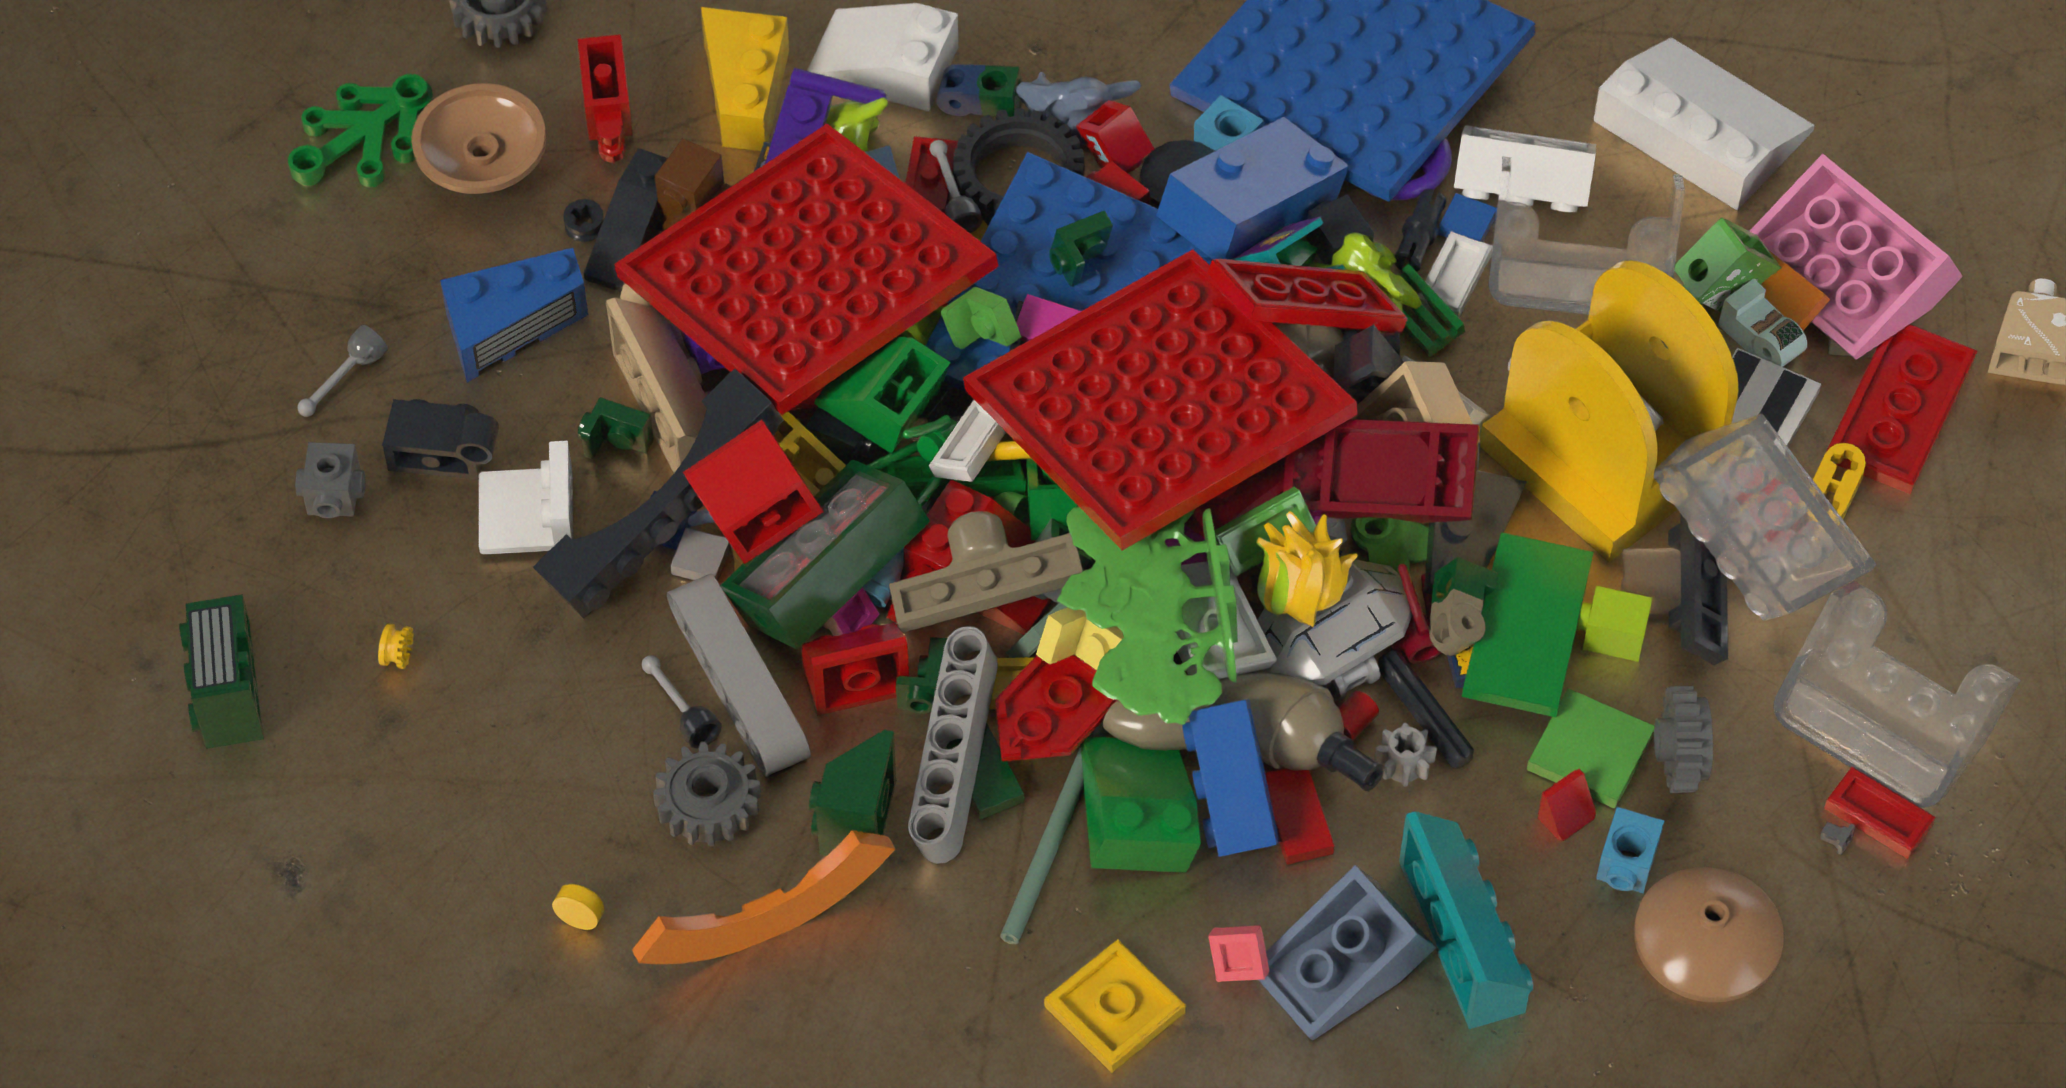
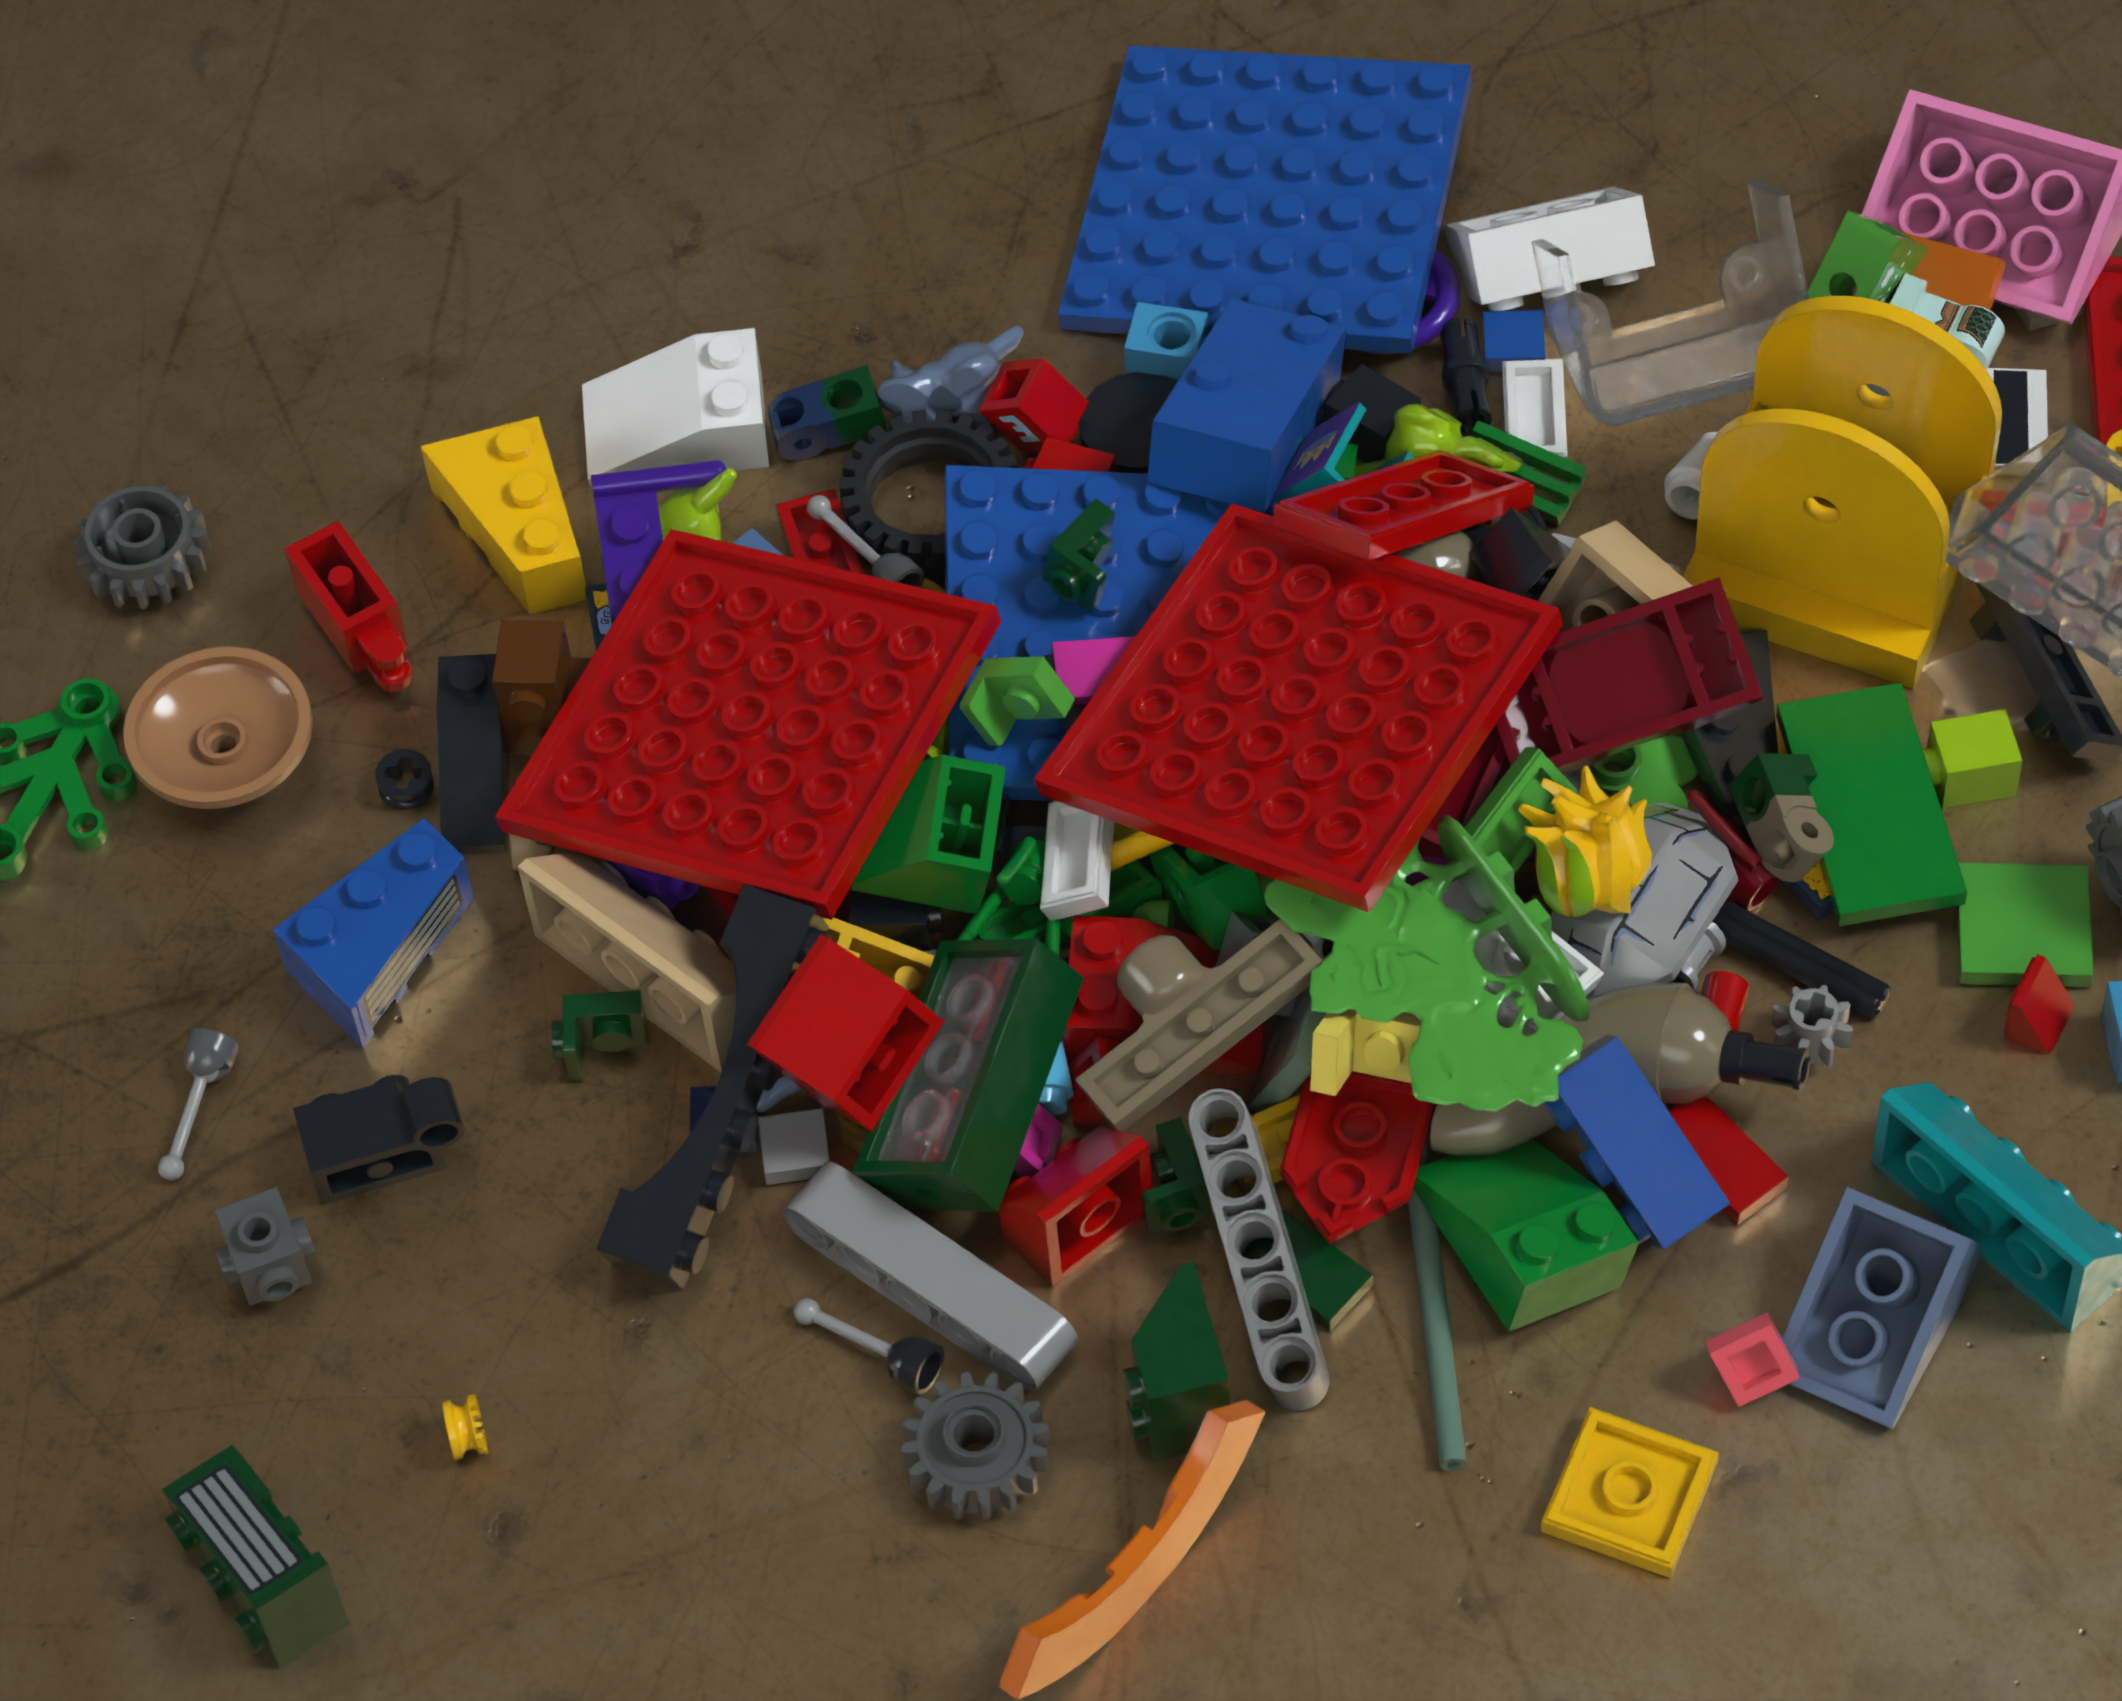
camera: 20 degrees left, 0 degrees up
white bracket [479,441,574,555] -> none
yellow tile [552,884,605,930] -> none
white slope [1594,37,1815,211] -> none

